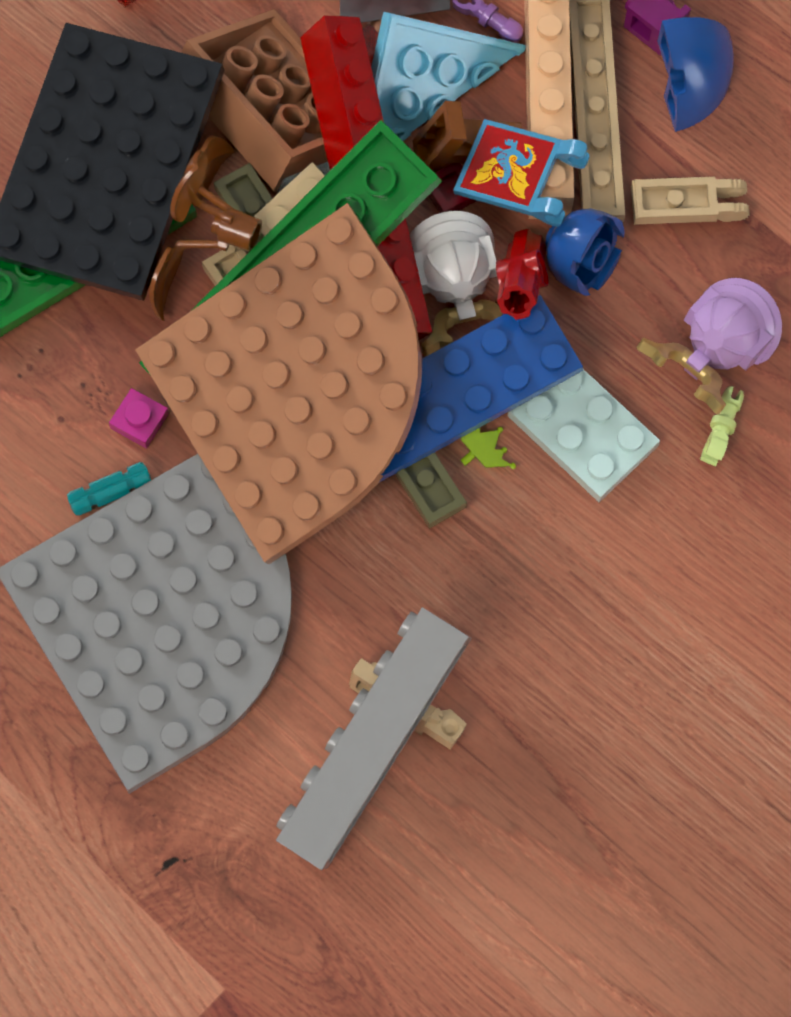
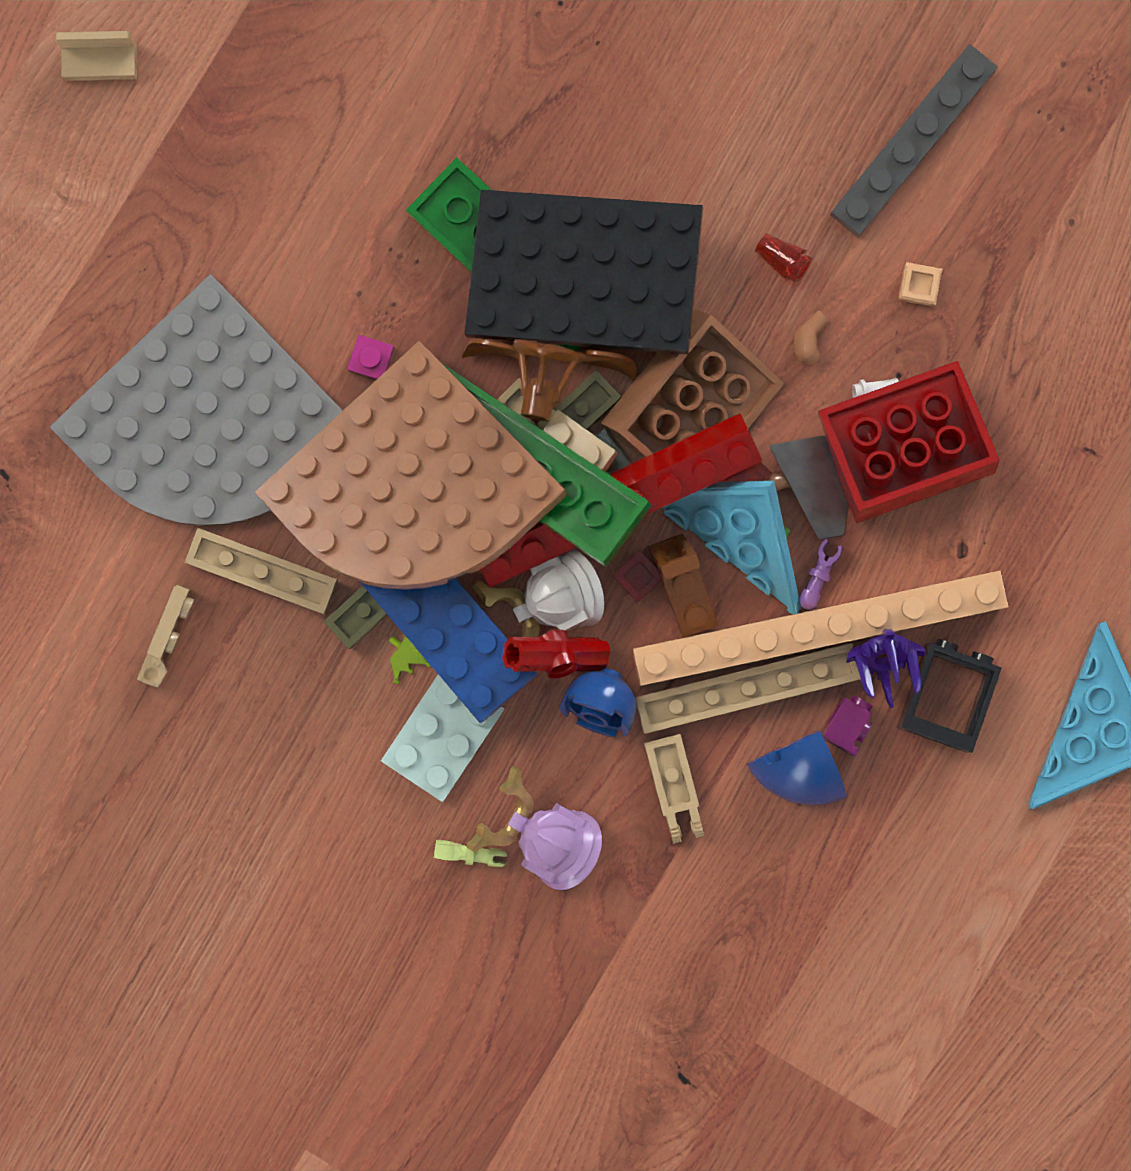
camera: 80 degrees right, 15 degrees up
teal axle [67,462,151,516] -> none
light grey brick [276,607,472,870] -> none
flag [453,119,590,227] -> none
none -> tan plate [184,528,338,615]

